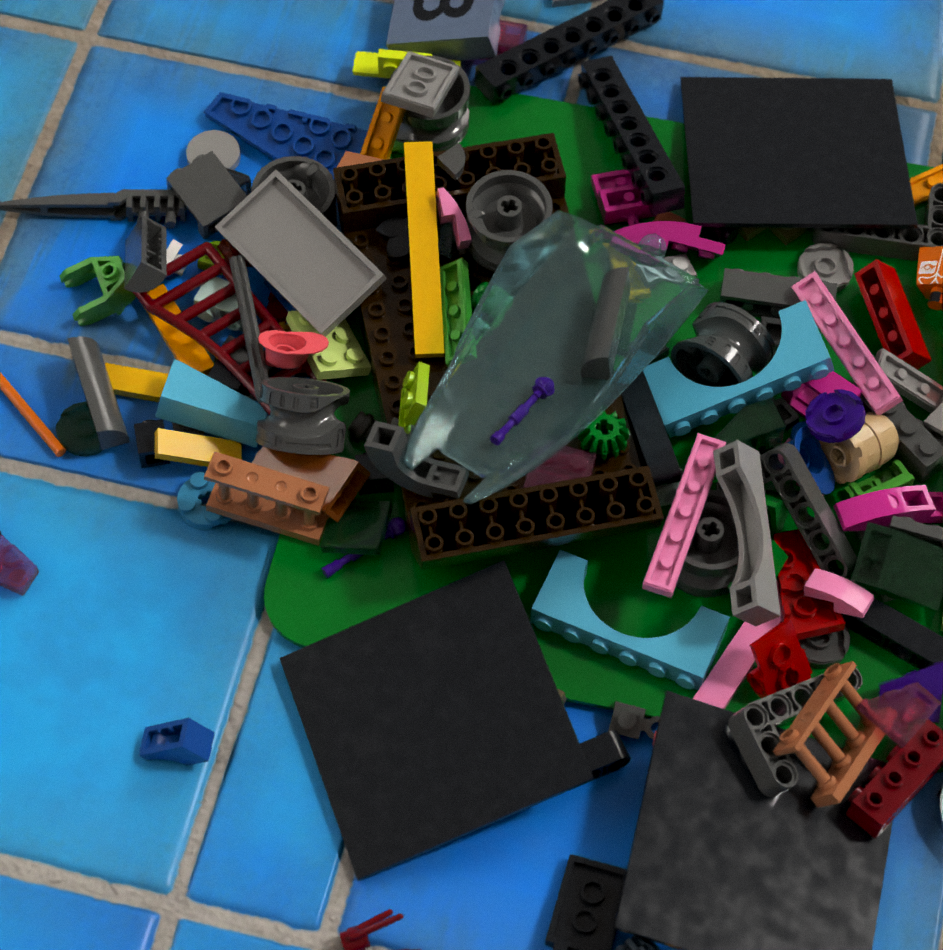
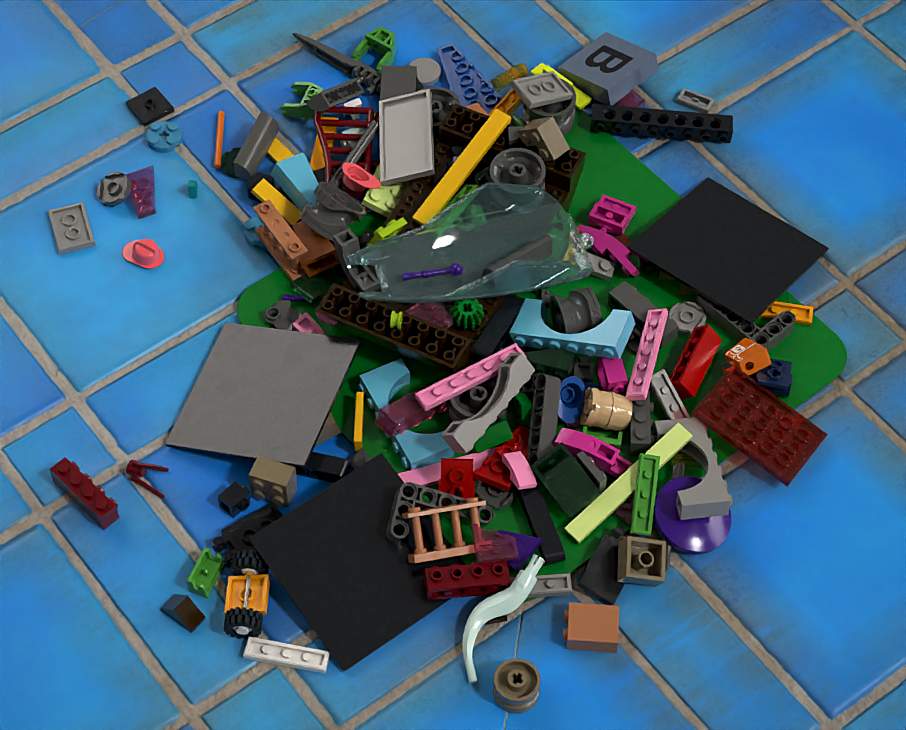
camera: 40 degrees right, 5 degrees down
blue arch [138,717,215,766] -> none
bright pink slope [436,187,472,249] -> none
black brick [578,55,685,215] -> none
dark purple tile [805,389,866,443] -> none
none -> coral piece [122,239,164,269]
none -> teal tile [188,180,198,198]
none -> black brick [218,481,251,518]
none -> dark tan brick [249,456,298,507]
none -> dark grey plate [264,300,302,331]
none -> bright pink plate [292,312,324,335]
none -> bright green piece [352,26,397,74]
none -> yellow tile [354,392,364,452]
none -> clear pink brick [375,382,448,438]
none -> lime bush [390,311,403,329]
none -> clear yellow brick [491,62,528,91]
none -> dark tan brick [518,117,570,161]

